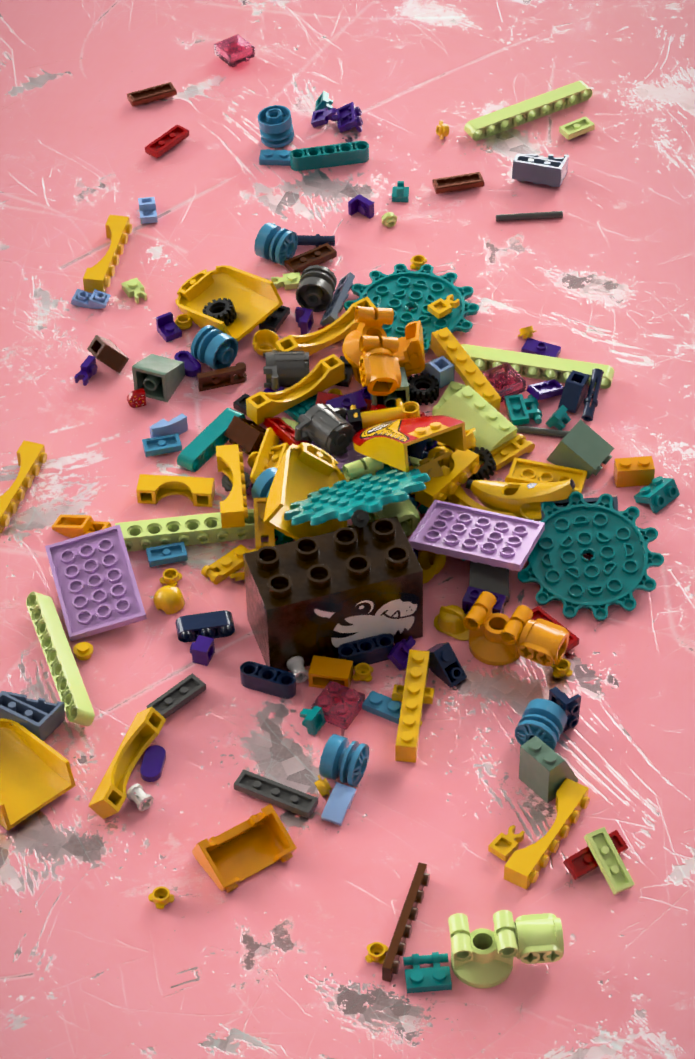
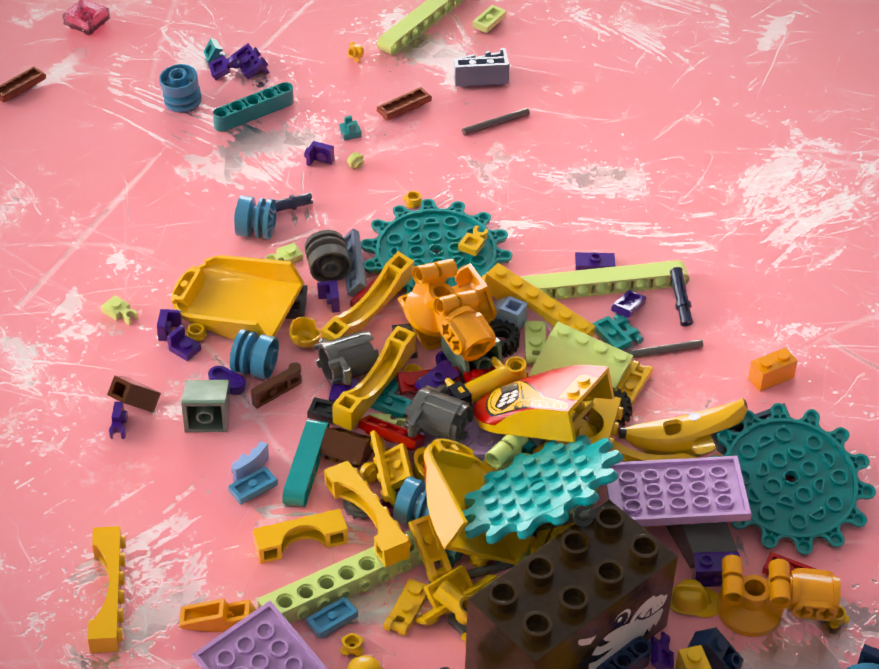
camera: 25 degrees left, 0 degrees up
light blue slope [71,288,111,309] -> none
yellow arch [83,215,132,293] -> none
red tile [127,388,146,408] -> none
light blue slope [138,197,158,224] -> none
red plate [145,124,190,158] -> none
black tyre [203,298,237,326] -> none
dark azure plate [259,149,291,166] -> none
reddish brown plate [284,243,337,273] -> none
clear pink brick [482,362,526,402] -> none
yellow bracket [505,457,588,499] -> none
yellow plate [518,326,537,339] -> none
teal tile [545,405,571,430] -> none
sand green slope [546,419,615,479] -> none
dark blue slope [558,370,589,413] -> none
teal bracket [634,476,680,513] -> none
none -> dark purple bracket [157,309,182,341]

